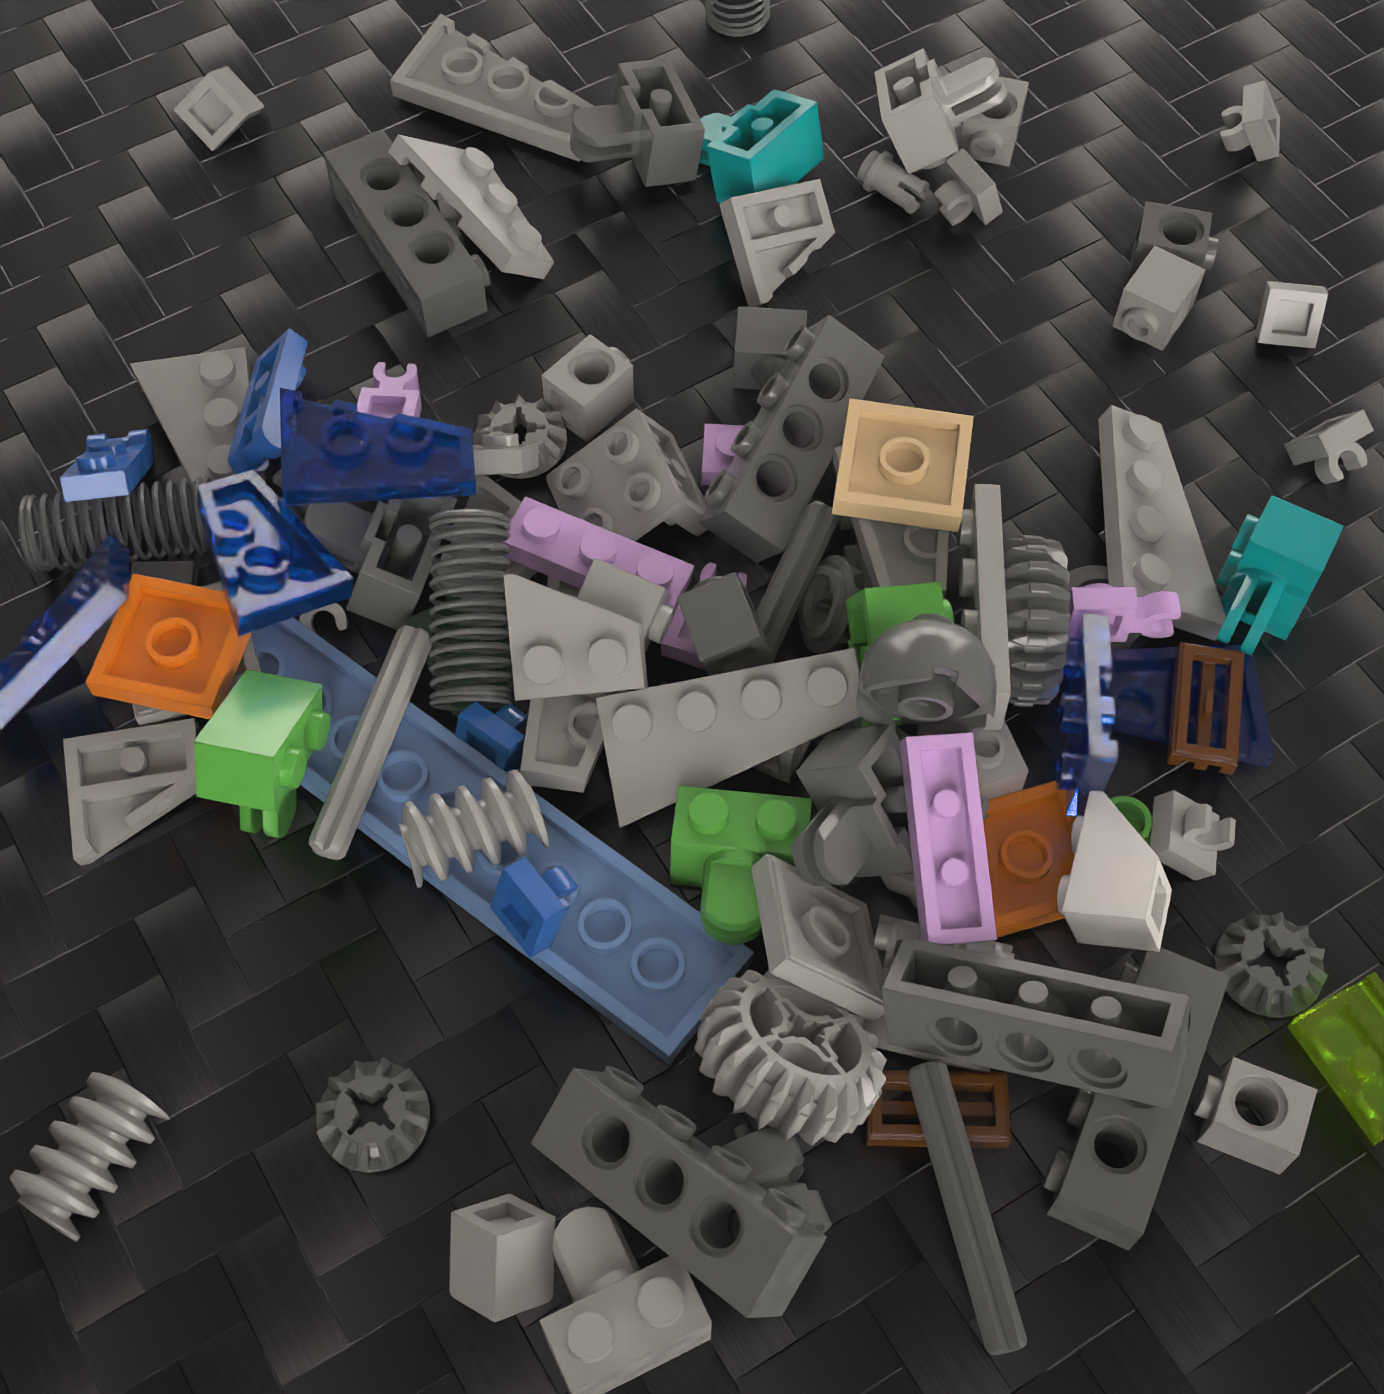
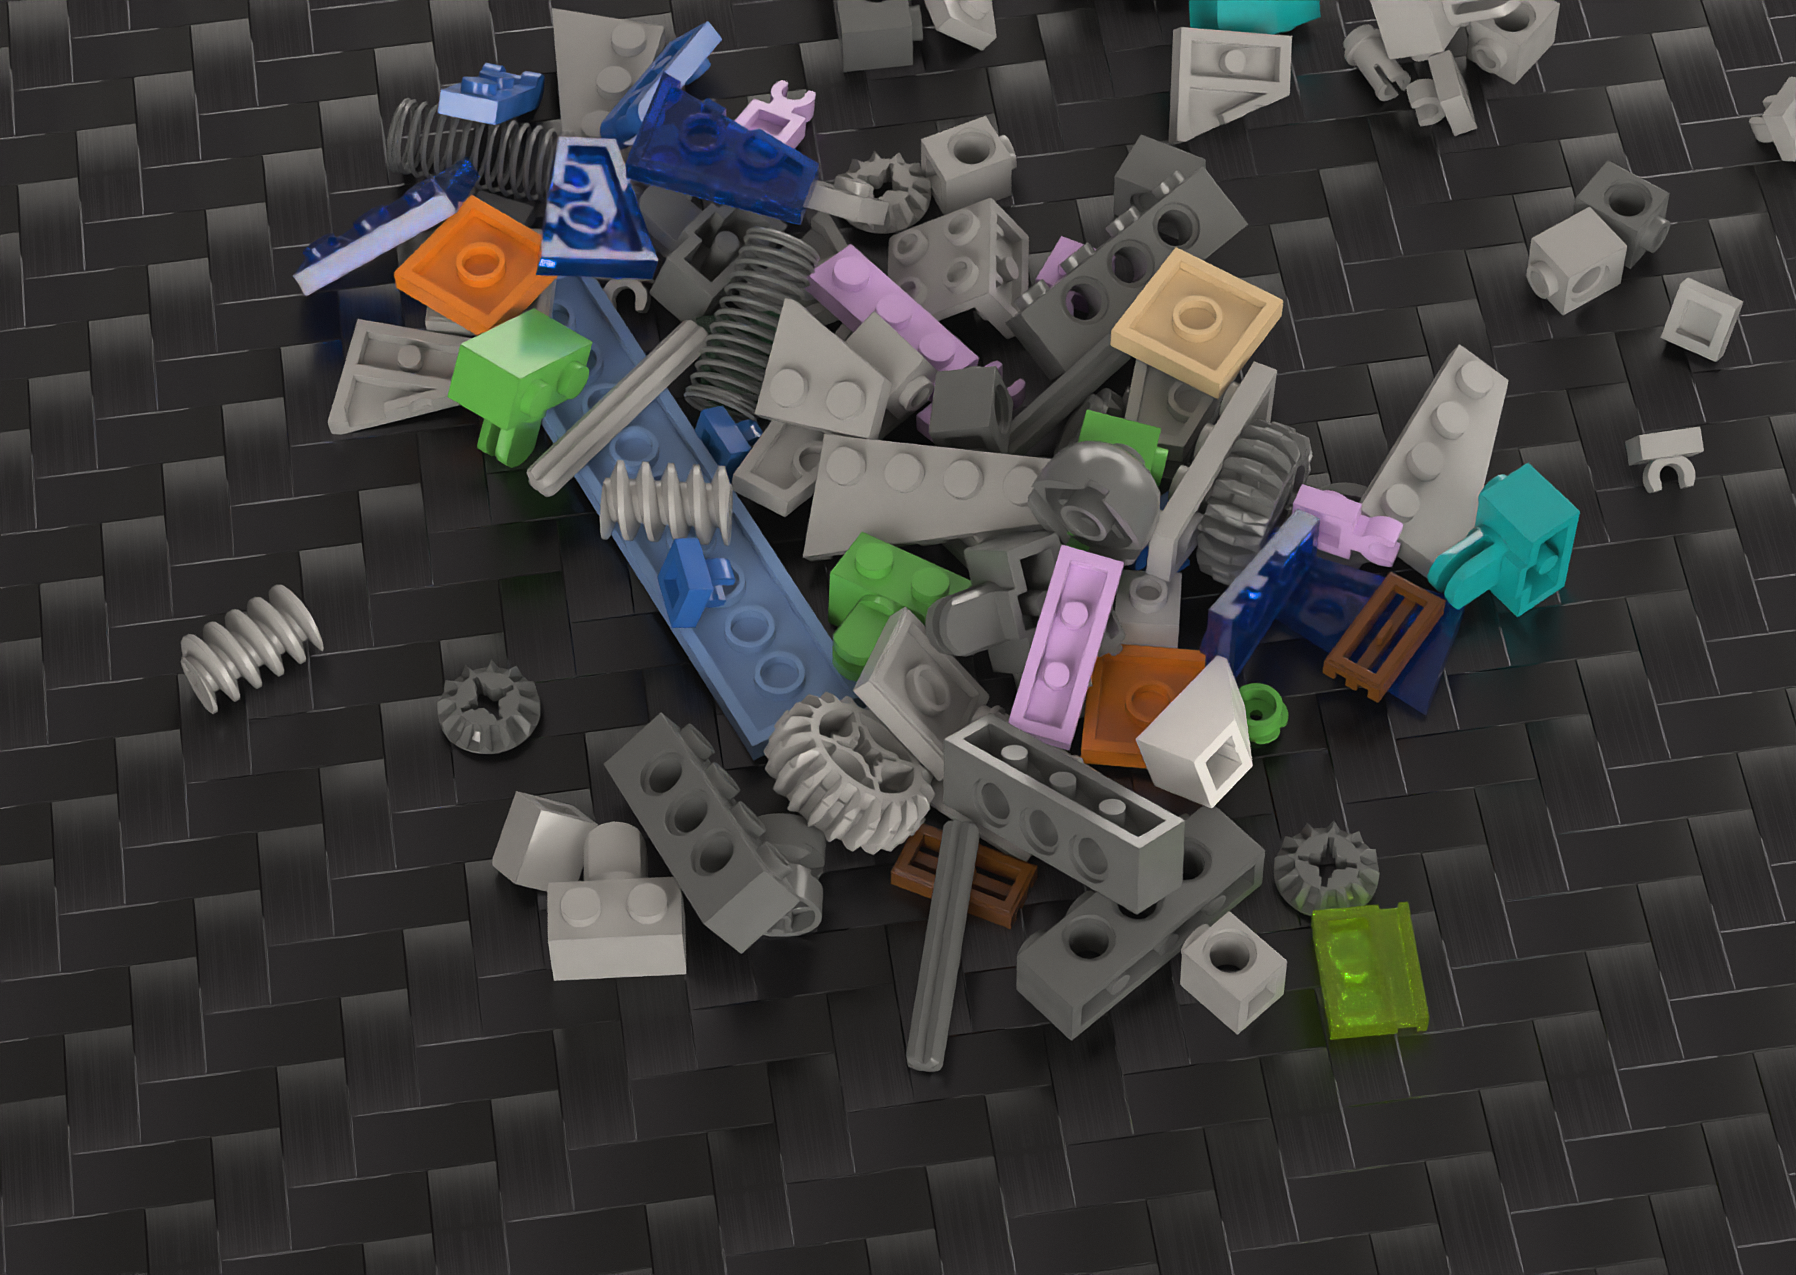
camera: 25 degrees right, 5 degrees down
light grey tile [1150,790,1236,881] -> none

